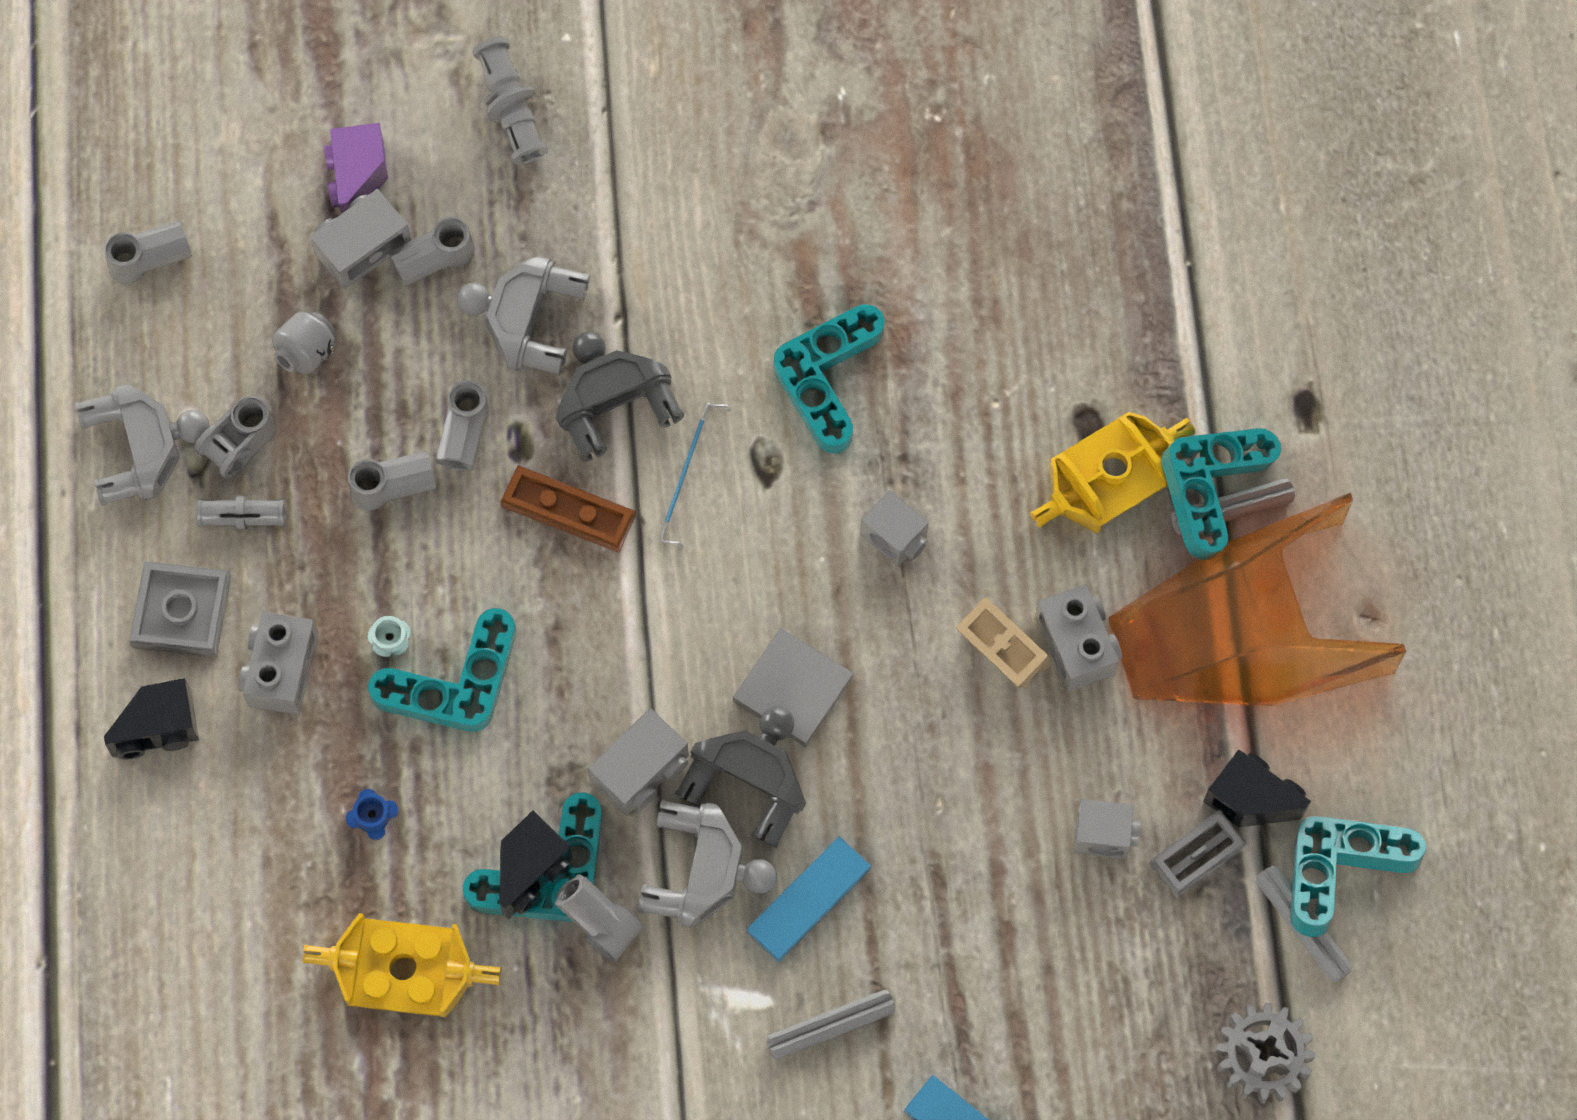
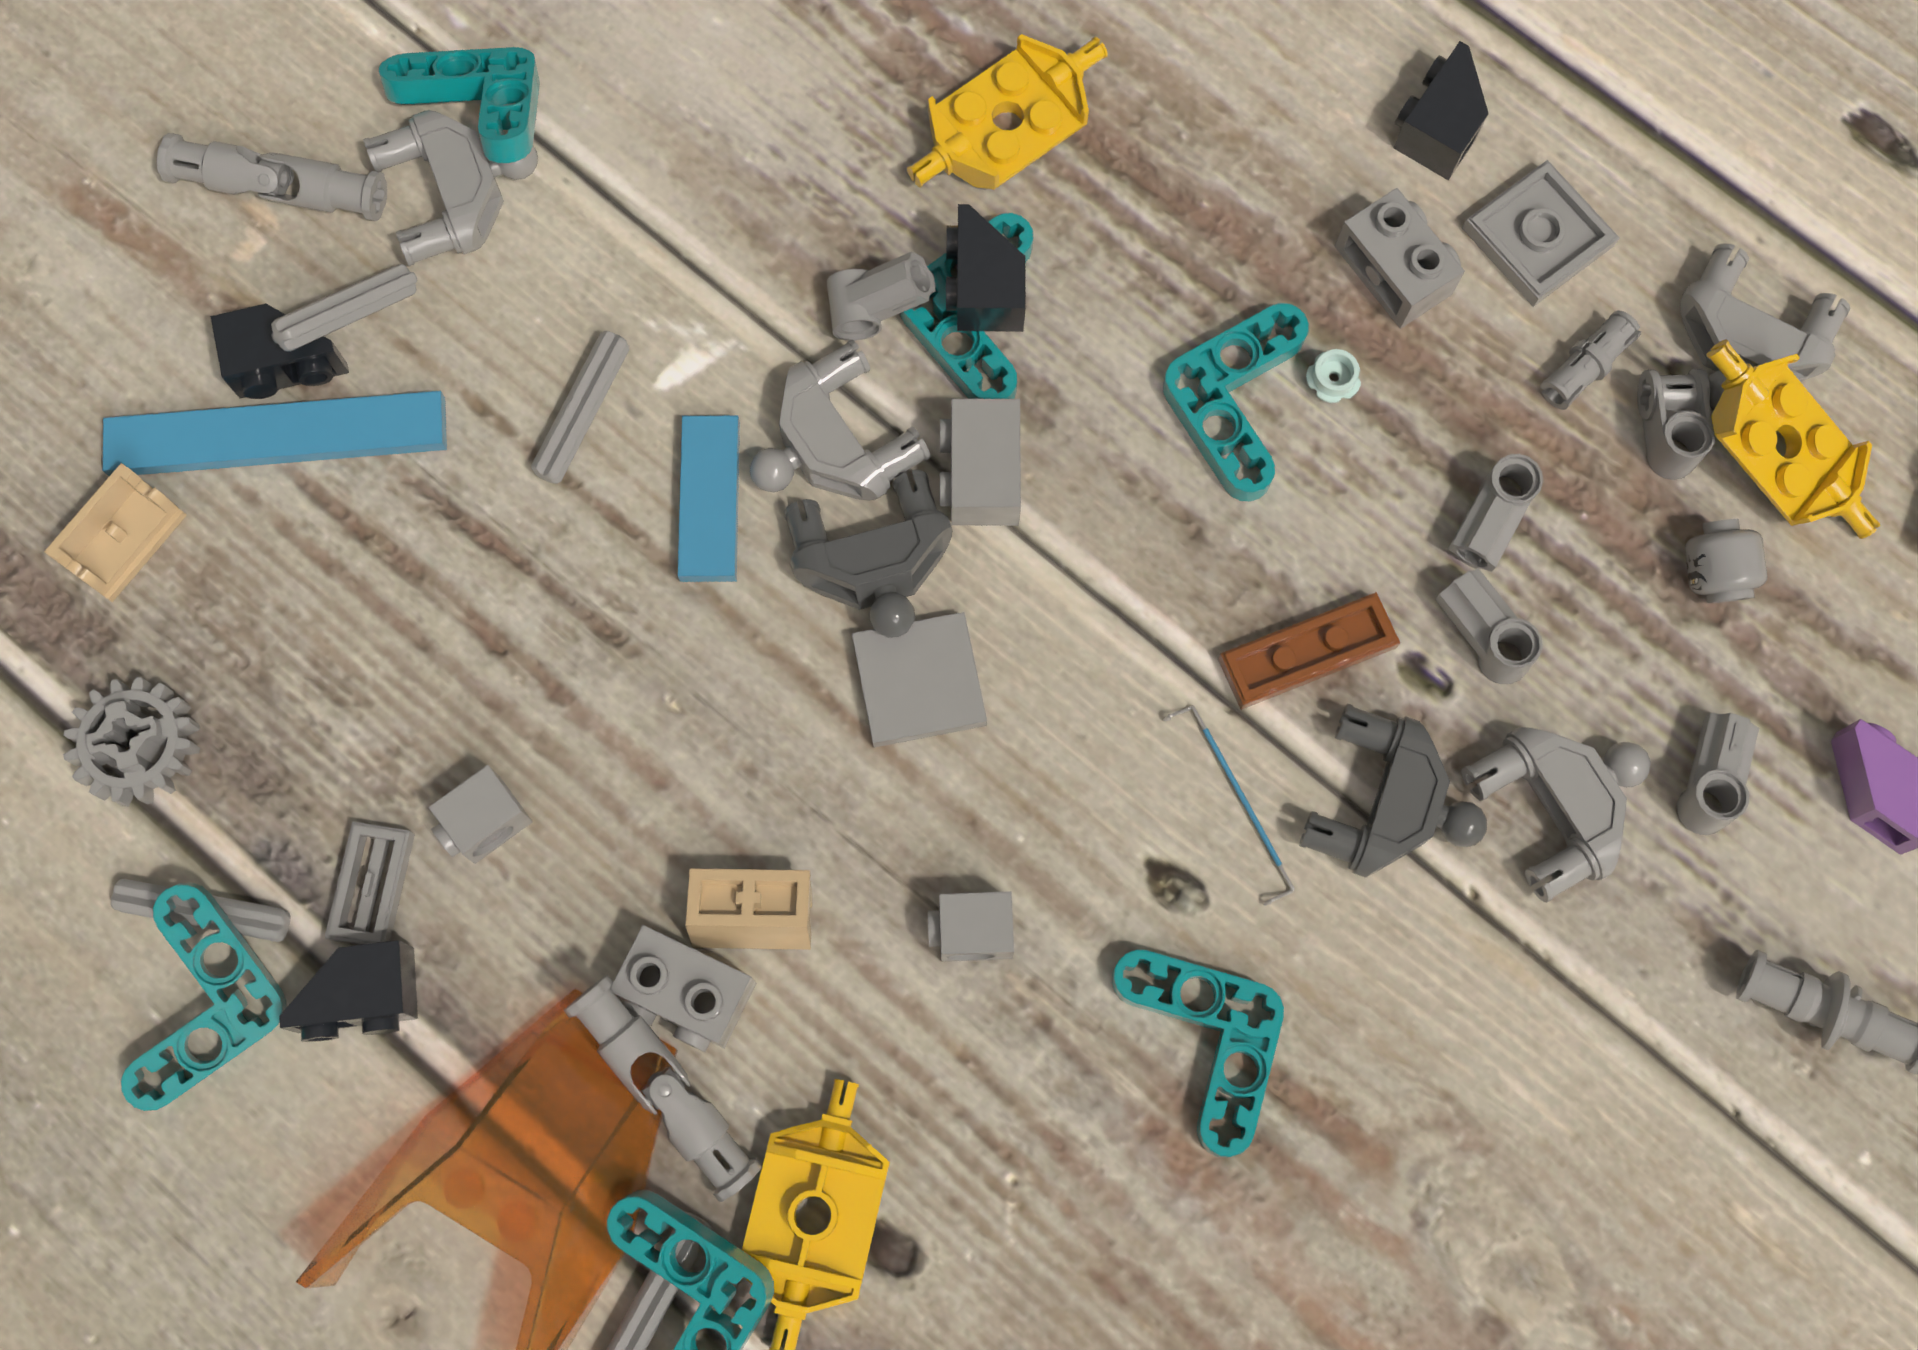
camera: 135 degrees right, 5 degrees up
light grey brick [310,189,411,290] -> none
blue plate [346,789,398,840] -> none
none -> light grey piece [564,975,762,1202]
none -> yellow plate [1706,339,1880,539]

